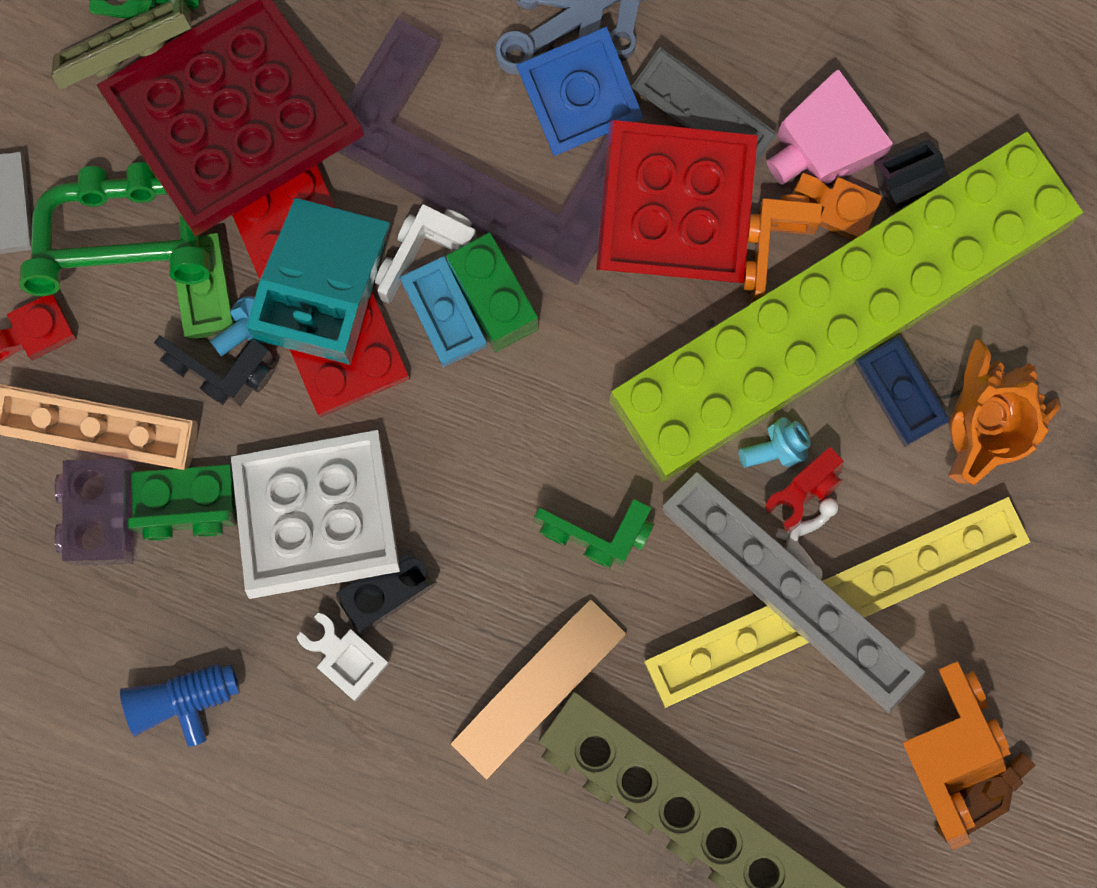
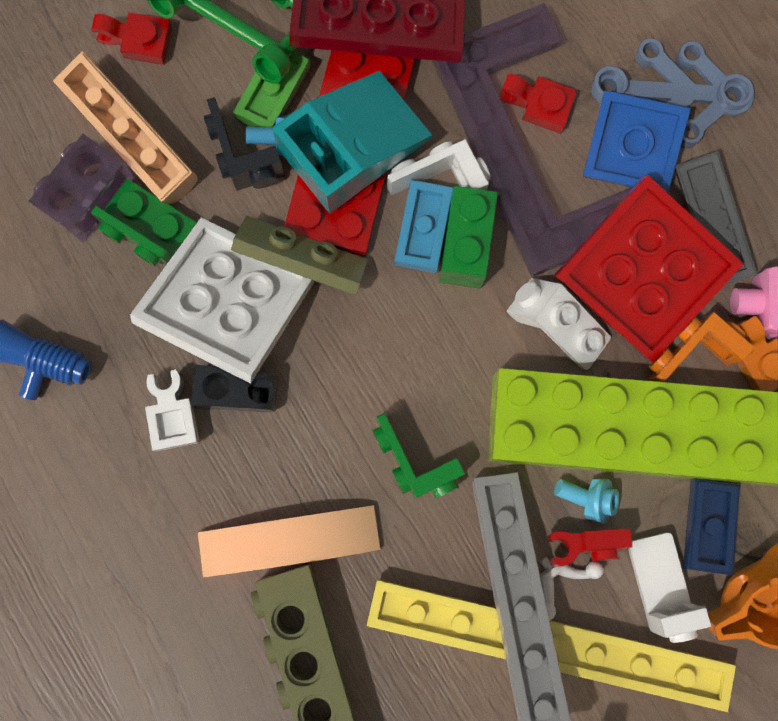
camera: 35 degrees right, 0 degrees up
none -> olive plate [231,215,368,295]
none -> red plate [498,73,577,134]
none -> white bracket [506,278,611,370]
none -> white bracket [628,533,711,643]

